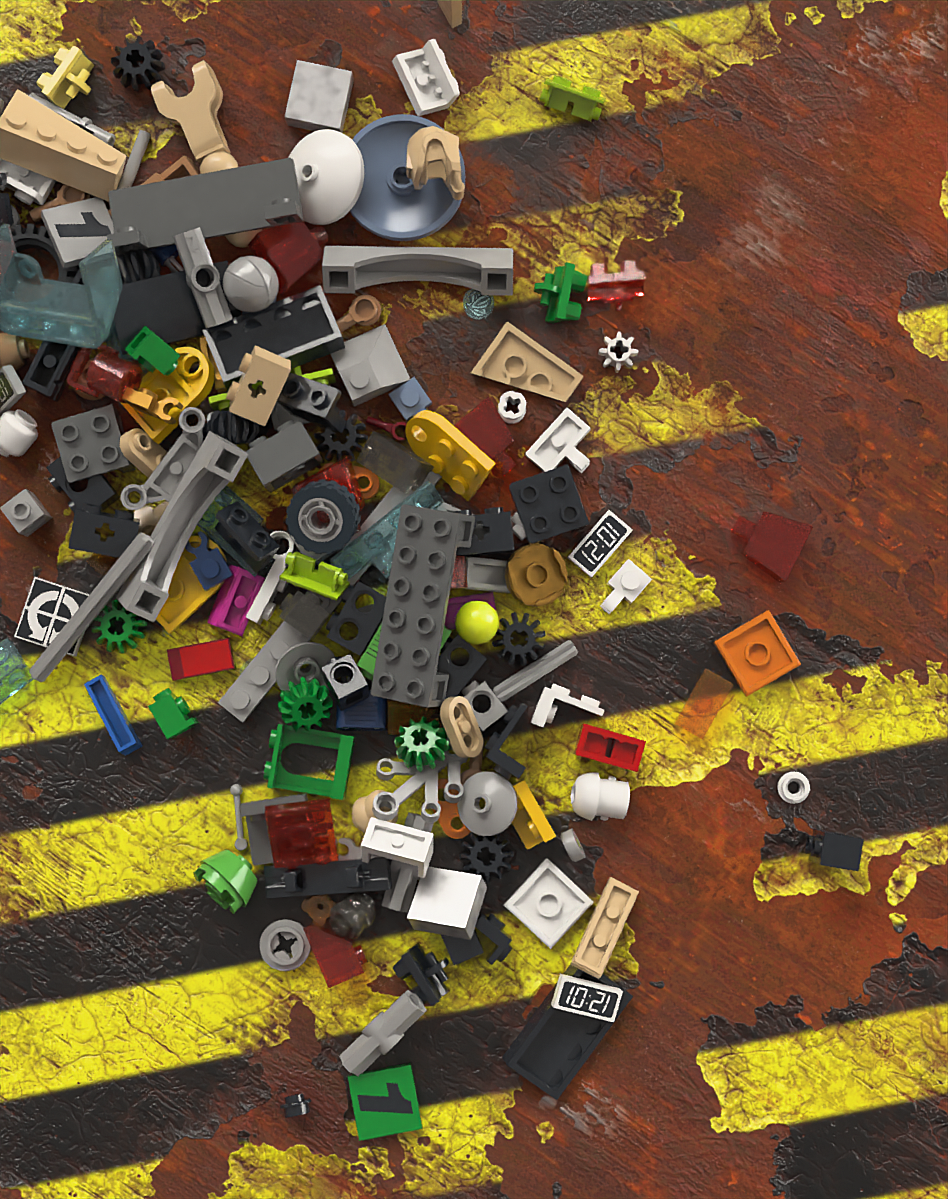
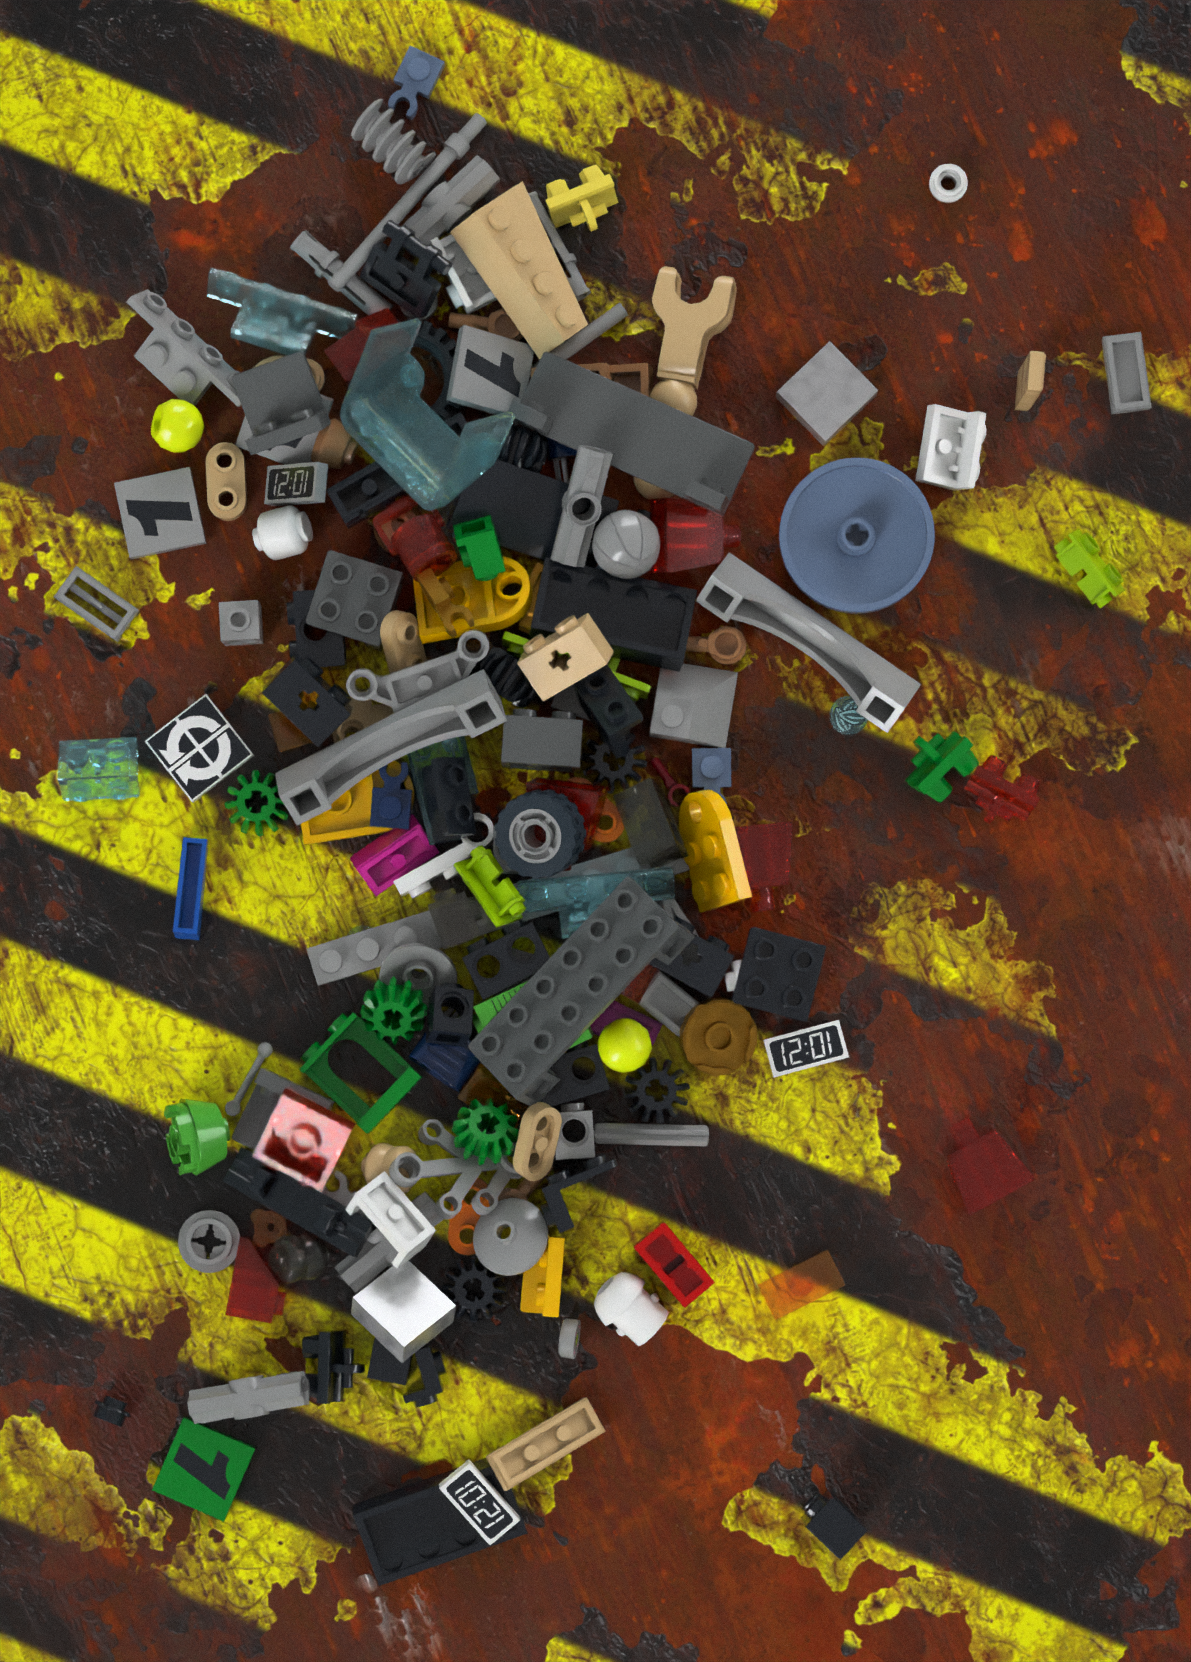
camera: 35 degrees right, 0 degrees up
light grey axle [29,533,154,682] -> none
black gear [111,36,165,92] -> none
green brick [148,688,199,739] -> none
red tile [167,638,236,681] -> none
white dish [288,129,364,225] -> none
tan helmet [406,126,465,200] -> none
tan wing [471,321,584,402] -> none
white bush [498,391,526,424] -> none
white tile [504,858,594,949] -> none
white plate [525,408,590,473] -> none
white bracket [531,684,604,727] -> none
white gear [598,332,638,373] -> none
white plate [600,559,652,614] -> none
orange plate [713,610,801,697] -> none
white plate [777,772,810,804] -> none

